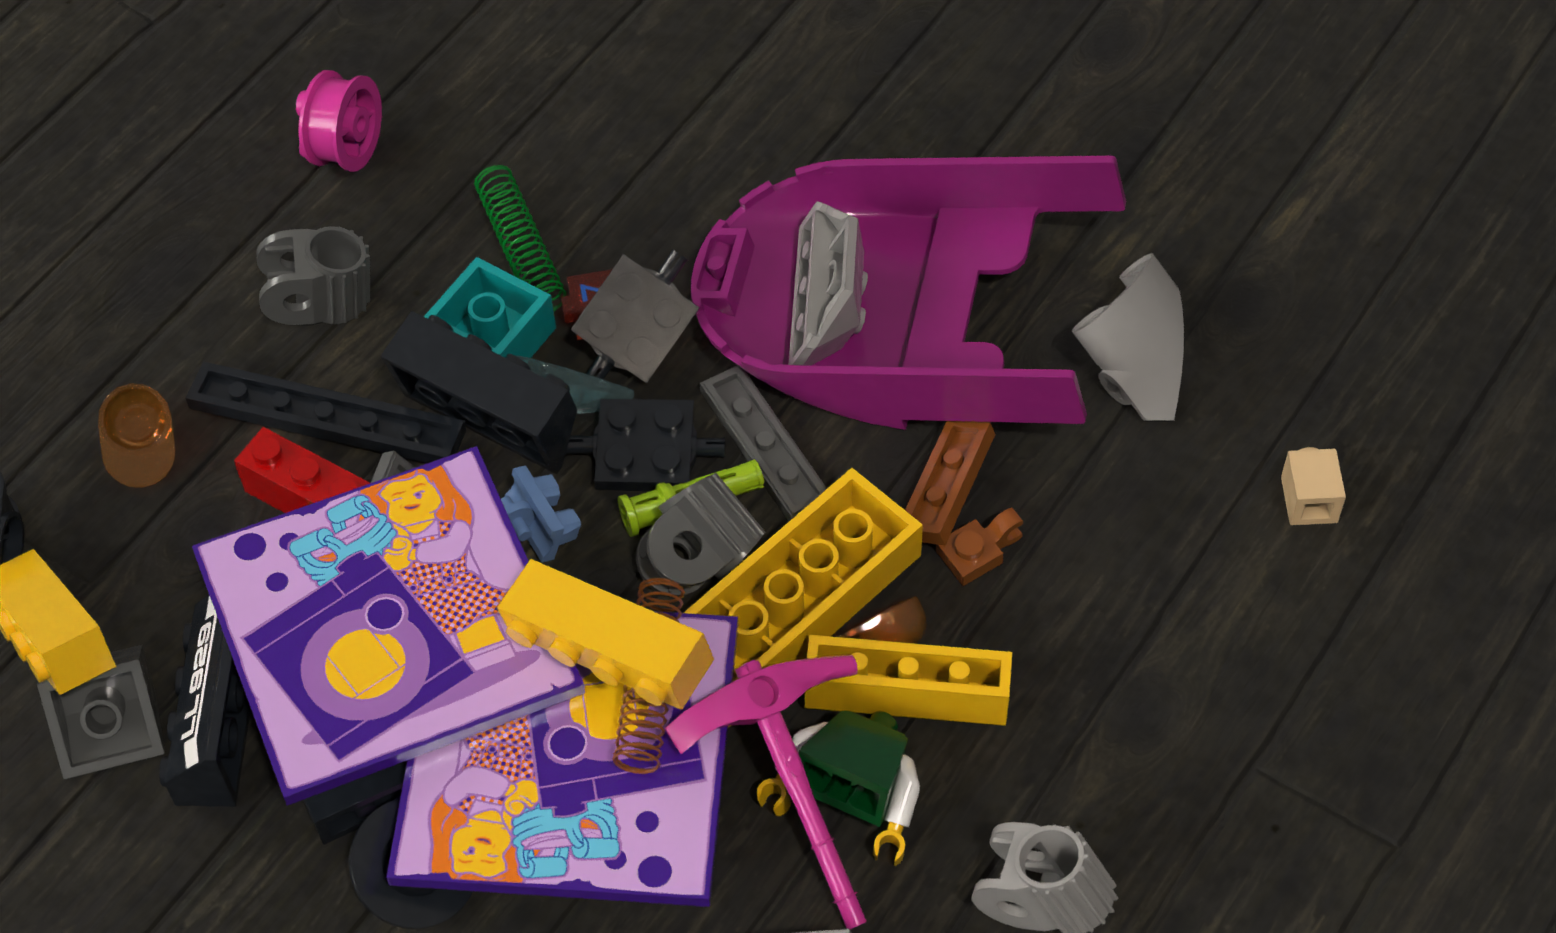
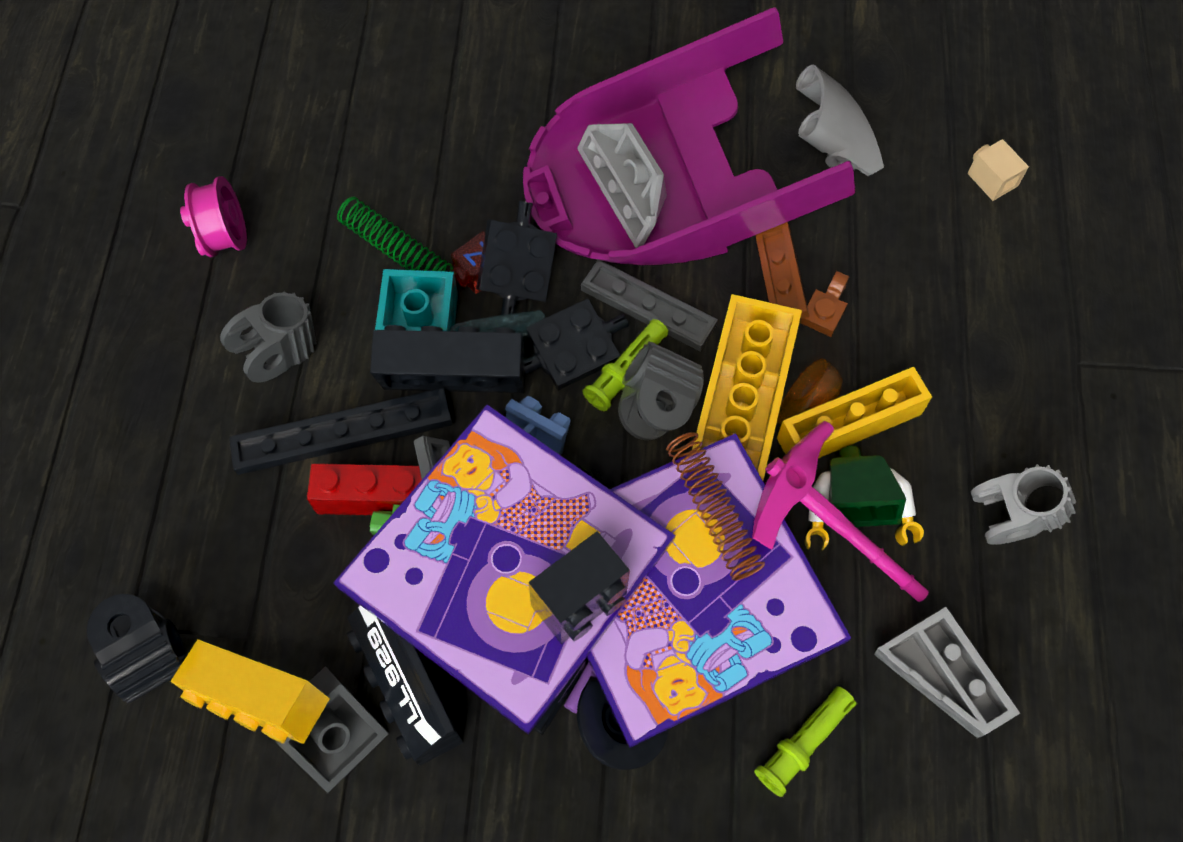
camera: 30 degrees left, 10 degrees up
clear orange cap [98,383,175,488] -> none
yellow brick [497,559,714,710] -> none
none -> black brick [528,531,630,644]

